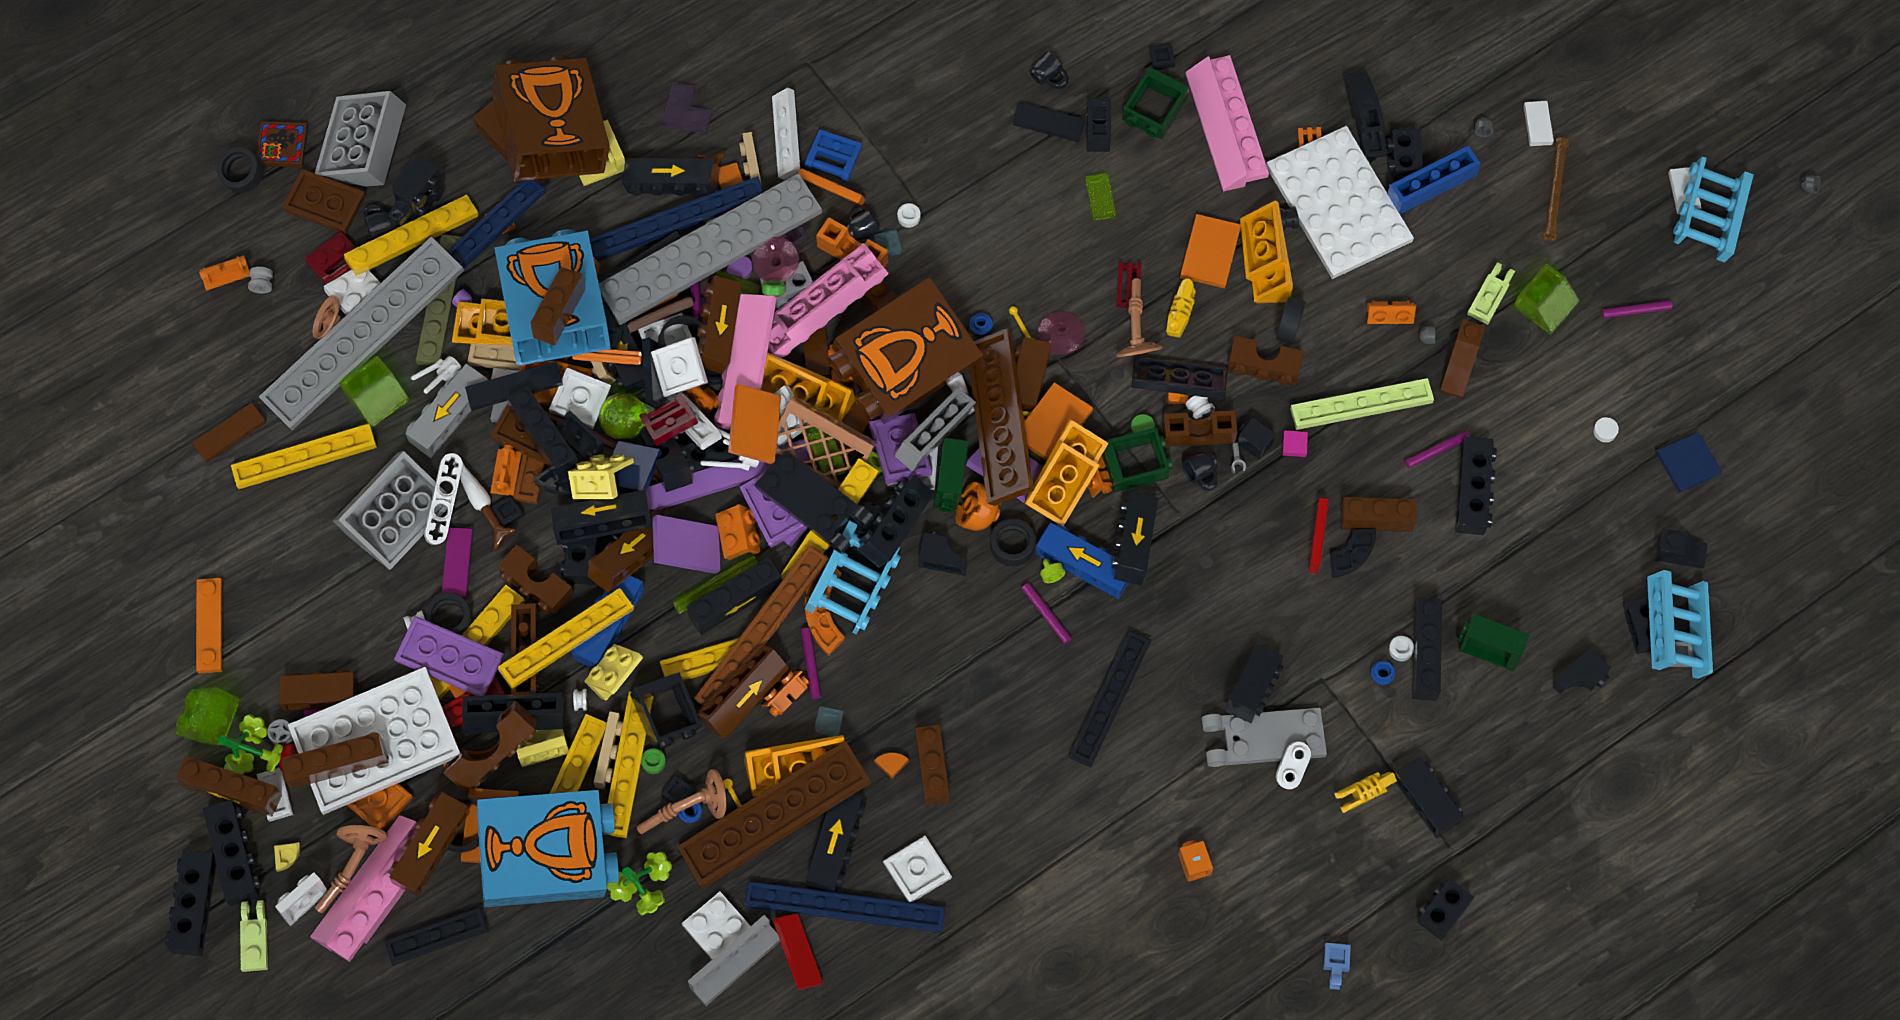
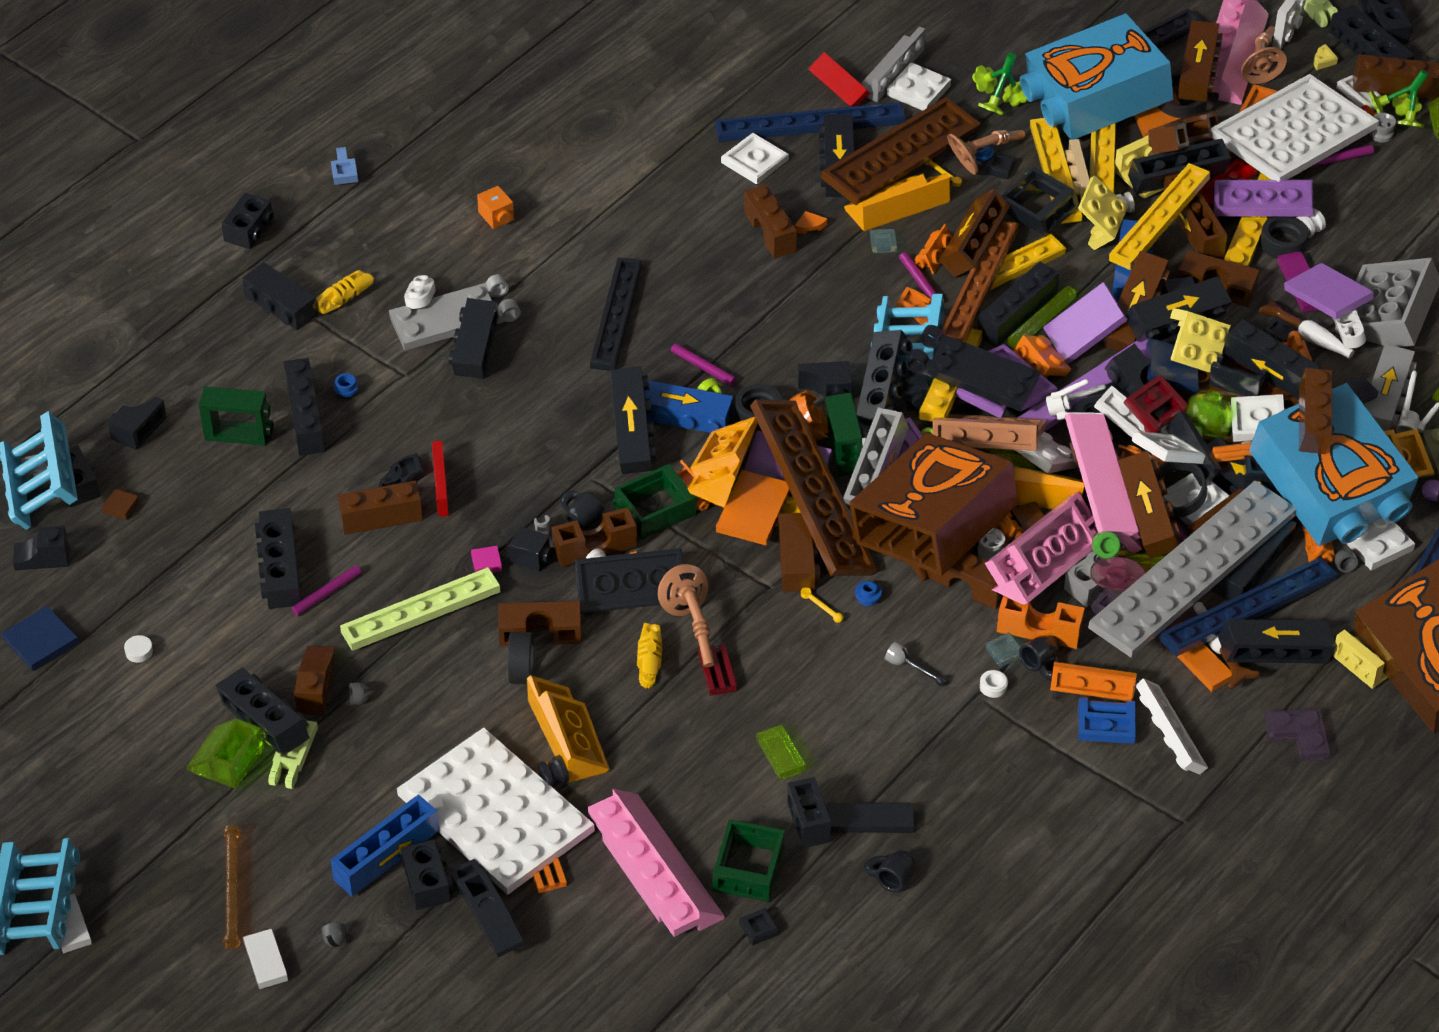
camera: 165 degrees right, 20 degrees down
reddish brown brick [279,670,357,712] -> none
reddish brown brick [281,732,389,789] -> none
orange tile [728,384,781,464] -> none
tan plate [739,132,762,185] -> none
clear pink dish [1038,311,1085,355] -> none
bright green tile [1131,414,1155,433] -> none
orange tile [1180,214,1241,289] -> none
orange hinge [1367,300,1416,324] -> none
white tile [1389,636,1414,661] -> none
magenta bar [1601,300,1672,319] -> none
none -> reddish brown tile [102,489,139,520]
none -> black brick [215,667,310,757]
none -> hinge [885,641,947,686]
none -> medium lavender tile [1284,263,1373,319]

